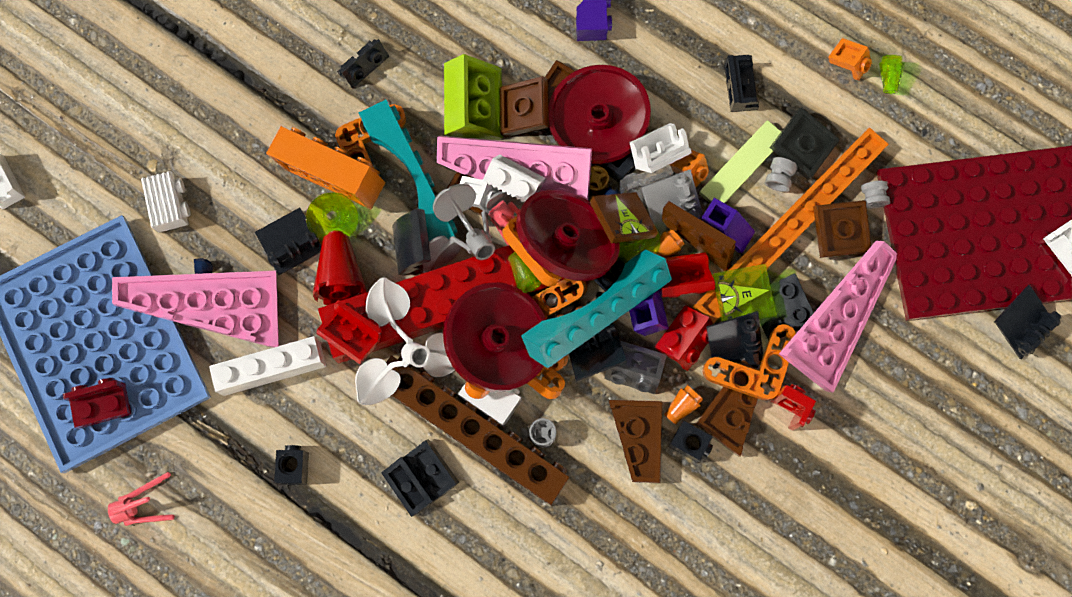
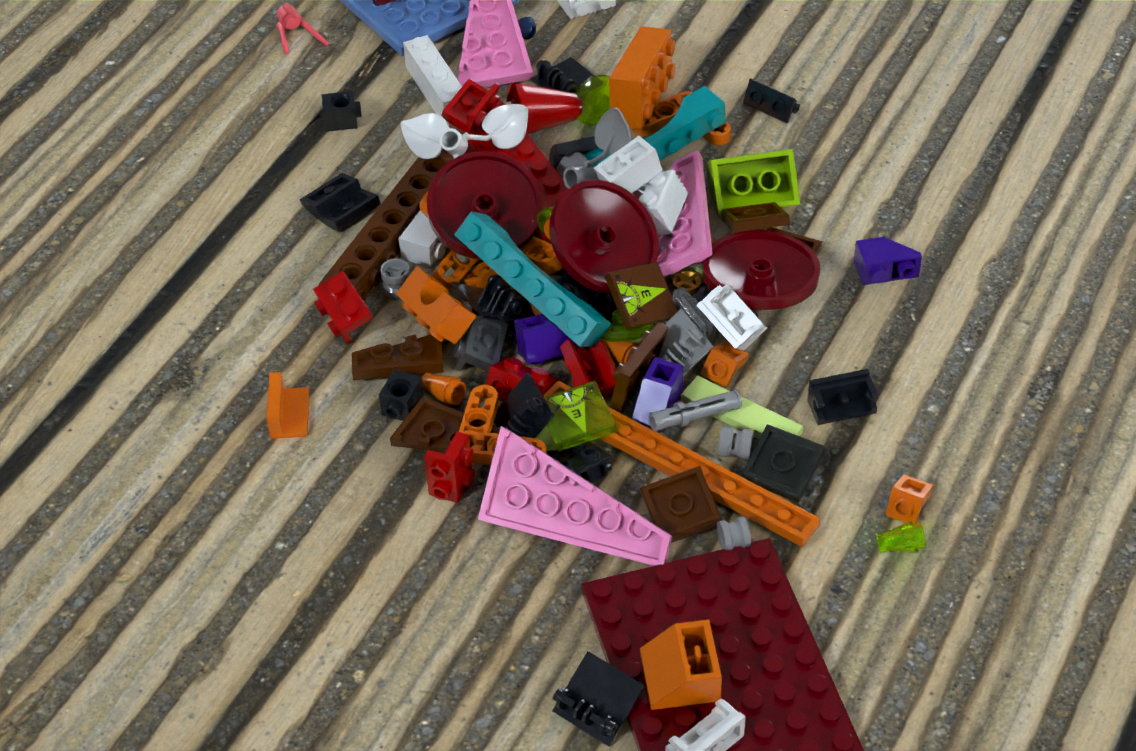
camera: 80 degrees right, 30 degrees down
none -> orange panel [266,372,310,439]
none -> red bracket [313,271,373,344]
none -> orange arch [396,266,477,345]
none -> white hinge [594,136,663,193]
none -> orange slope [640,620,722,710]
none -> light grey pin [649,389,742,432]

